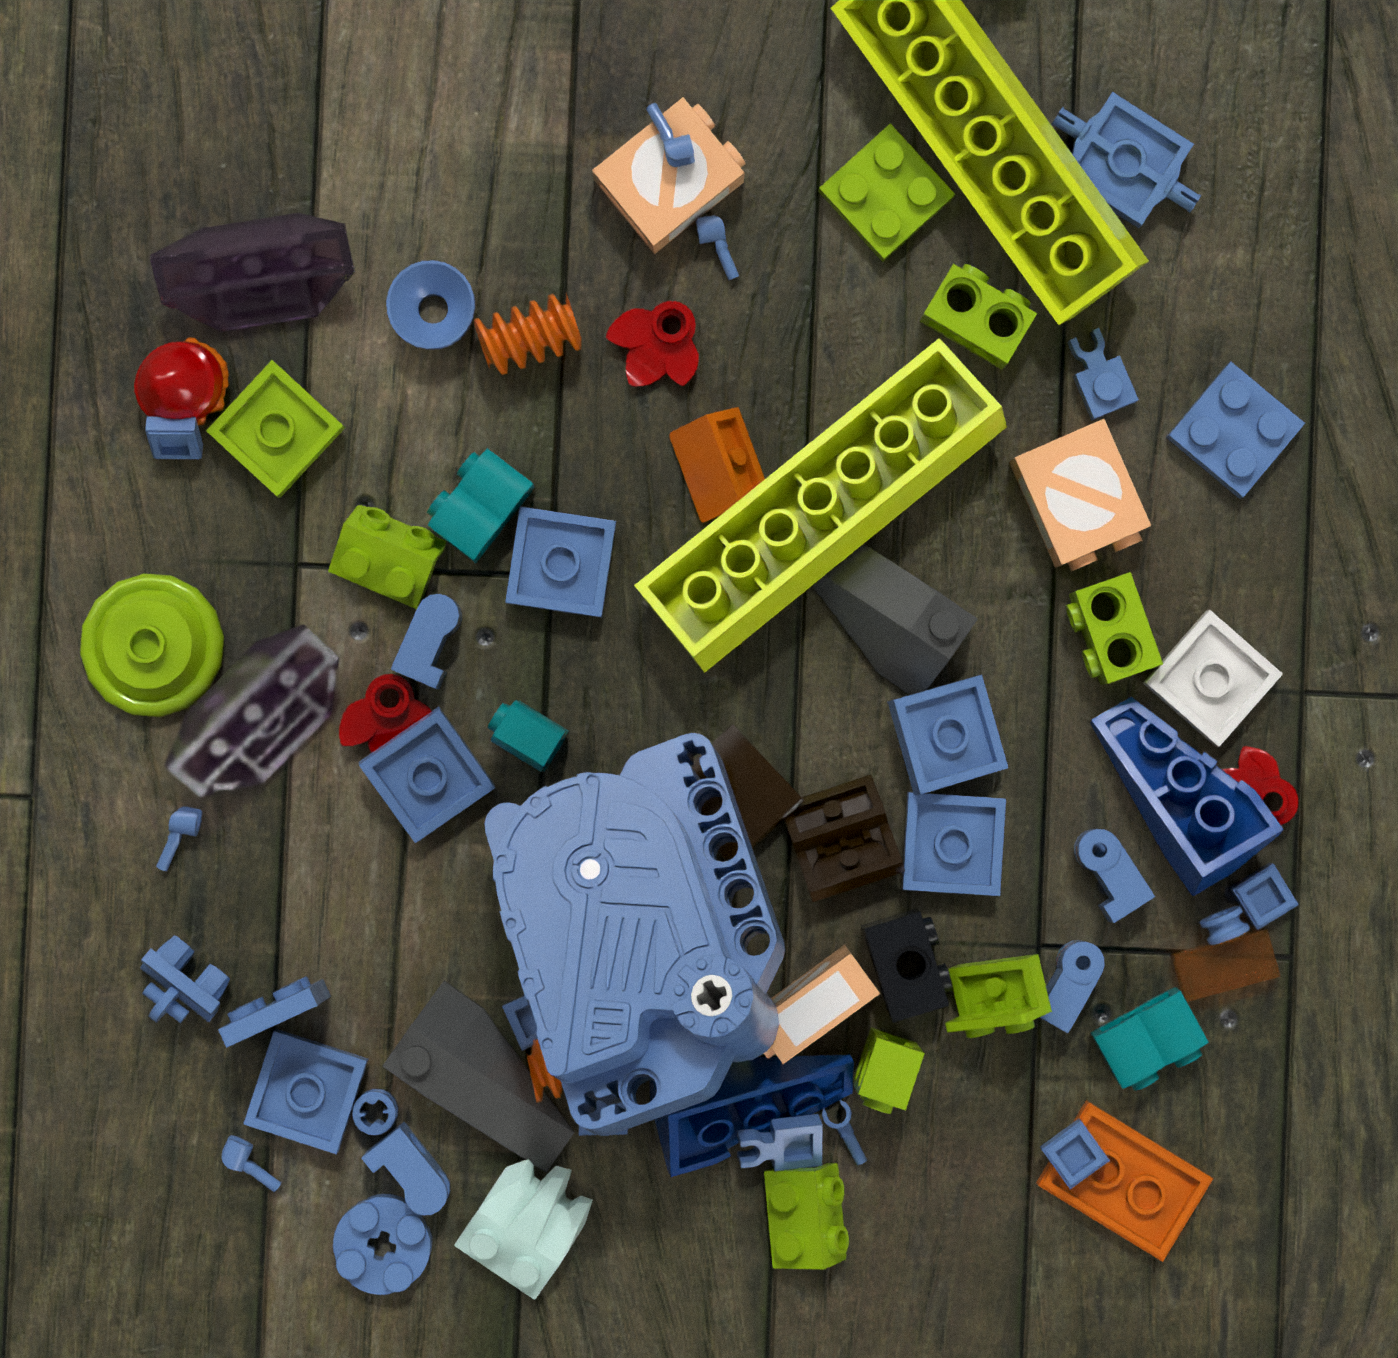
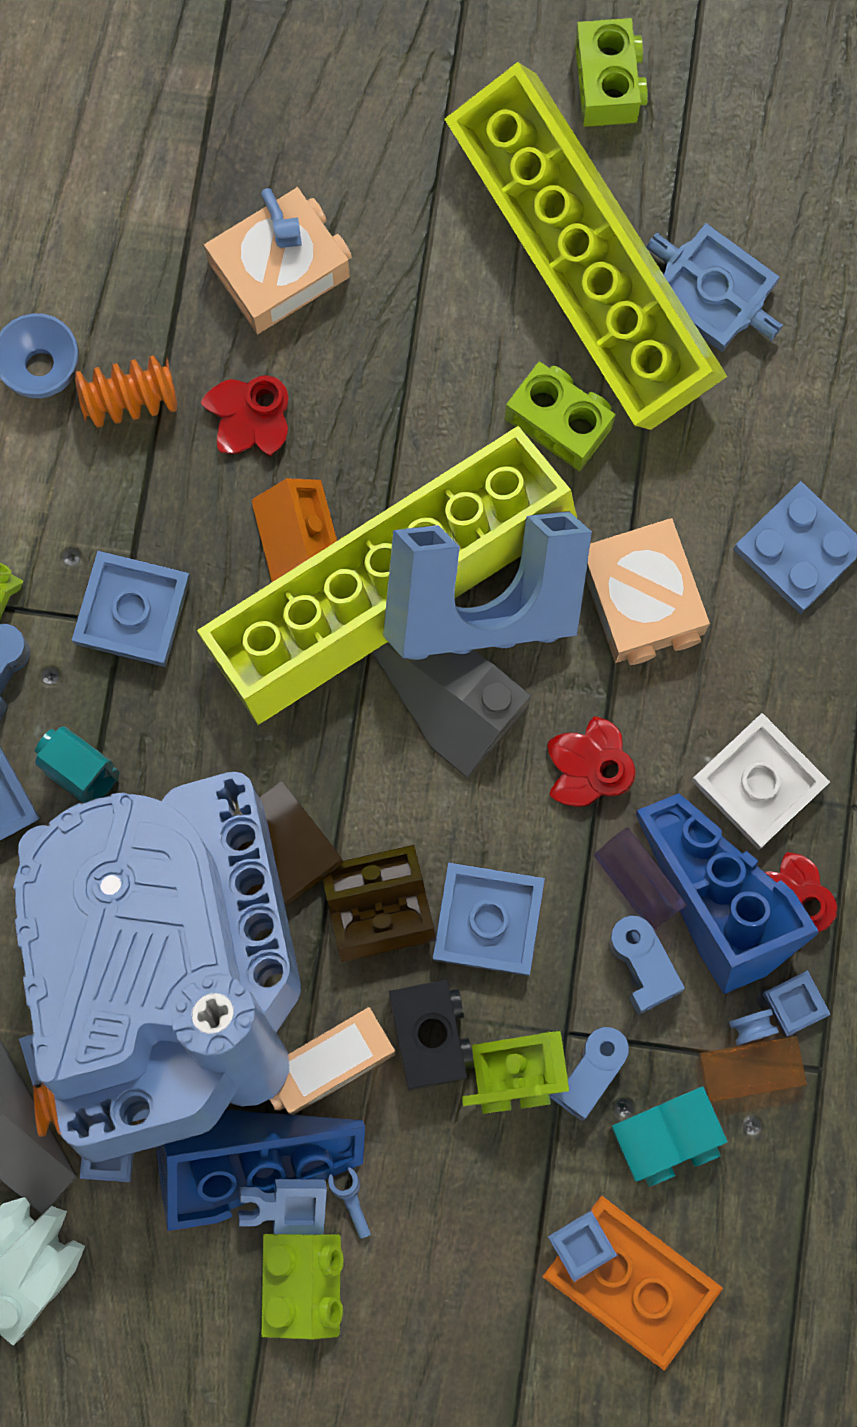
camera: 10 degrees right, 10 degrees down
teal brick [427,448,535,563] -> none
medium blue hand [696,215,739,281] -> none
lime plate [818,123,955,262] -> none
lime brick [853,1027,925,1114] -> none
medium blue plate [887,675,1008,795] -> none
lime brick [1066,572,1163,685] -> none
medium blue plate [1067,328,1139,421] -> none
none -> medium blue arch [383,511,592,660]
none -> red plate [547,716,636,807]
none -> clear purple tile [593,827,687,931]

